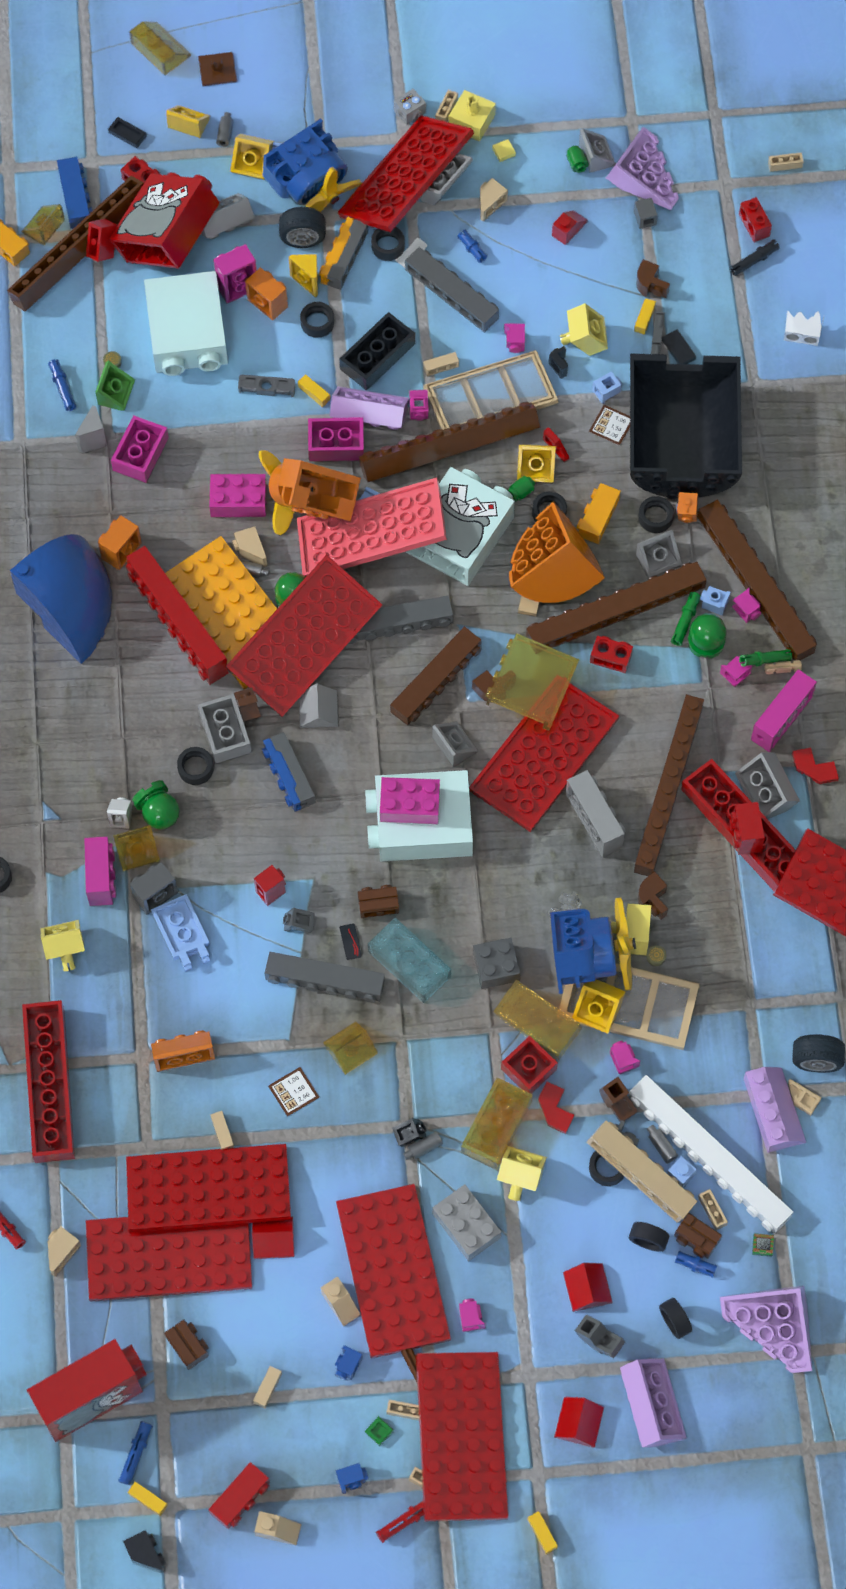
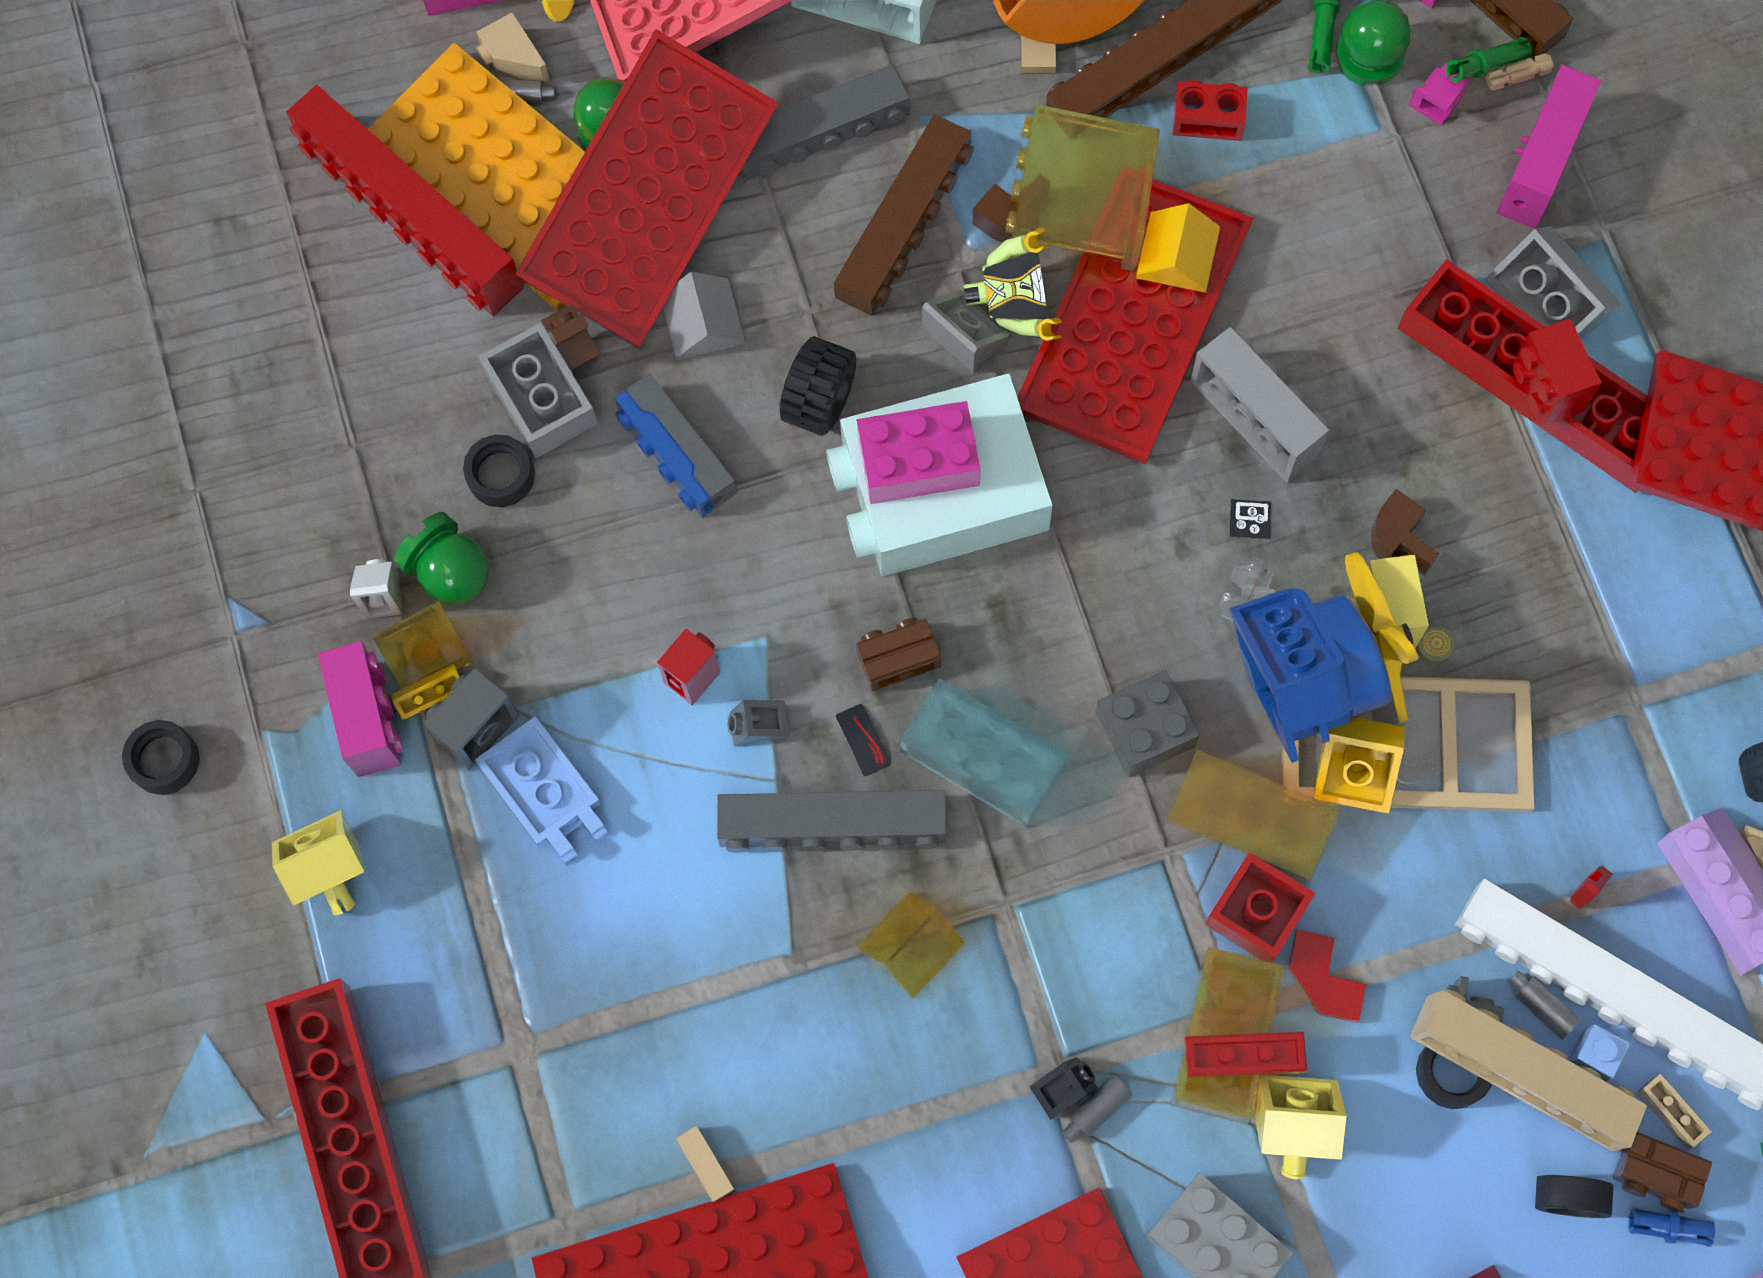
camera: 10 degrees left, 5 degrees up
blue brick [10,534,112,664] -> none
orange brick [98,515,142,571] -> none
orange slope [151,1030,215,1072] -> none
sticker [268,1067,319,1117] -> none
reddish brown brick [599,1077,638,1122] -> none
dark pink window [610,1041,640,1074] -> none
reddish brown brick [634,694,704,876] -> none
red tile [792,747,839,784] -> none
none -> yellow piece [391,664,460,720]
none -> black tyre [780,336,856,436]
none -> torso [963,228,1062,341]
none -> yellow slope [1136,203,1220,293]
none -> red tile [1184,1032,1307,1078]
none -> black sticker [1230,499,1271,539]
none -> red tile [1569,865,1613,910]

